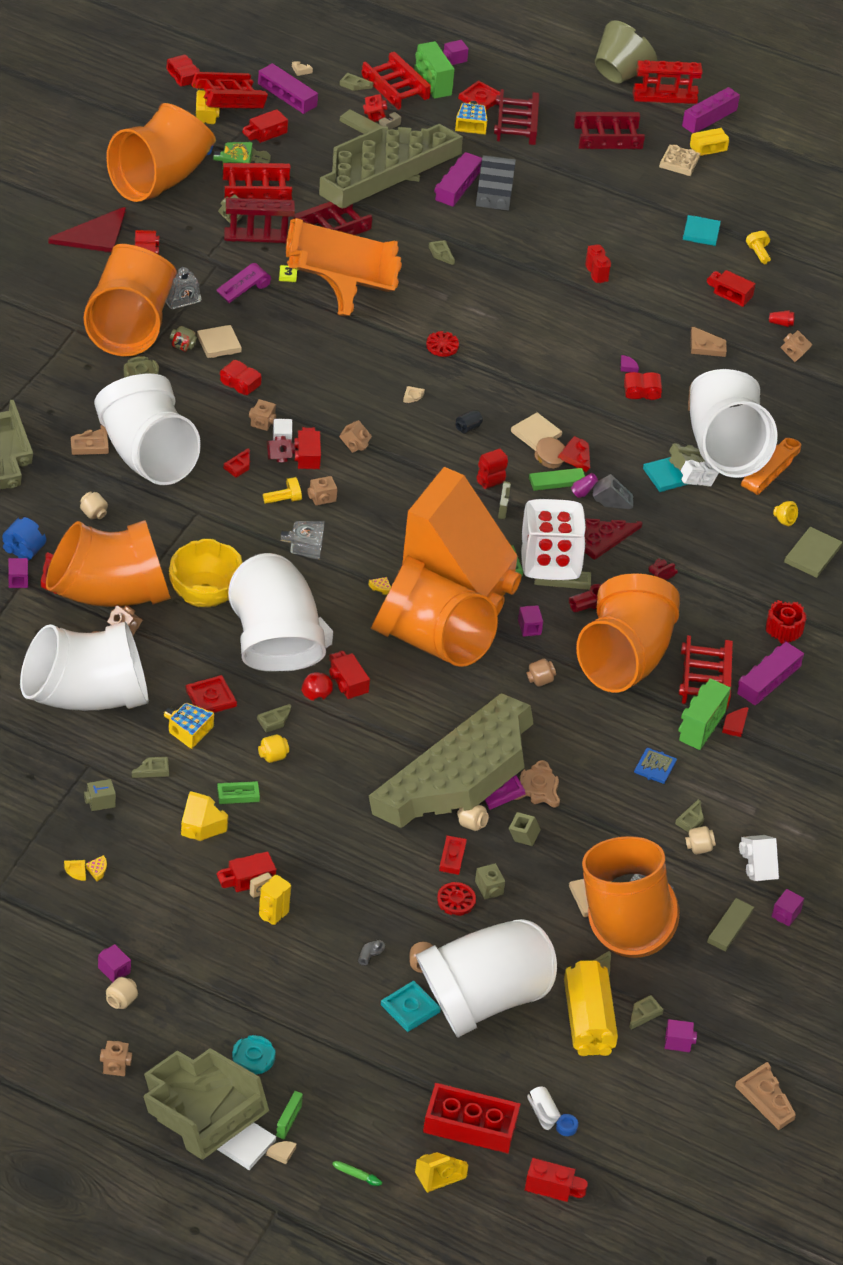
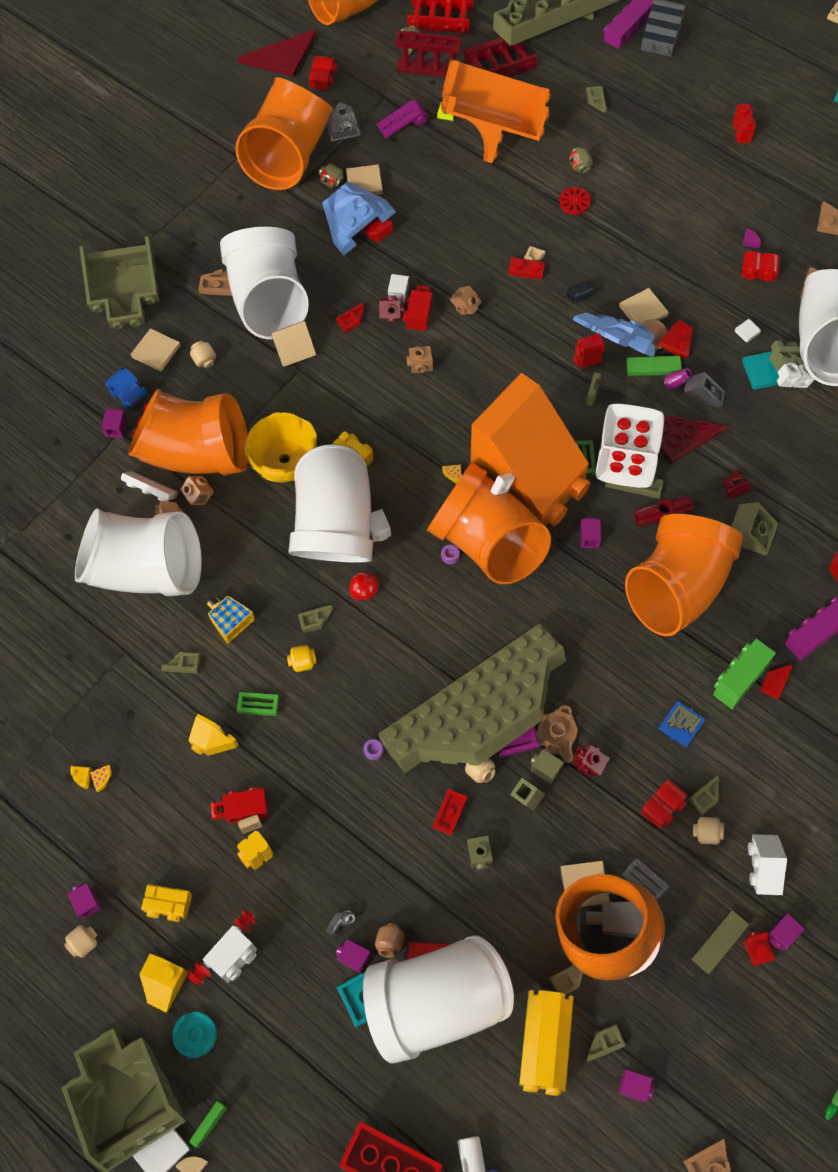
camera: 20 degrees right, 20 degrees up
olive brick [84,779,116,811] -> none
medium nougat brick [100,1041,132,1076] -> none
olive tile [124,356,159,378] -> none
red tile [185,675,237,713] -> none
medium nougat brick [249,399,276,431] -> none
yellow piece [263,477,302,504] -> none
clear torso [280,521,325,560] -> none
red brick [329,650,370,699] -> none
red wheel [437,882,476,916] -> none
medium nougat head [526,659,556,687] -> none
red fence [679,635,733,709] -> none
none -> white tile [121,471,178,501]
none -> tan tile [131,328,180,371]
none -> yellow slope [140,954,188,1013]
none -> yellow brick [141,884,192,922]
none -> white brick [187,910,258,986]
none -> tan tile [271,321,316,367]
none -> medium blue wedge [322,181,396,256]
none -> magenta brick [336,939,371,974]
none -> medium lavender tile [363,739,384,760]
none -> medium lavender tile [441,544,460,564]
none -> white tile [491,473,515,495]
none -> red plate [508,257,545,280]
none -> olive brick [530,749,564,784]
none -> olive head [569,147,593,174]
none -> dark red brick [572,744,610,776]
none -> medium blue wedge [573,313,655,357]
none -> red brick [641,779,688,829]
none -> olive slope [732,502,778,555]
none -> white tile [735,319,761,343]
none -> red bracket [743,930,775,967]

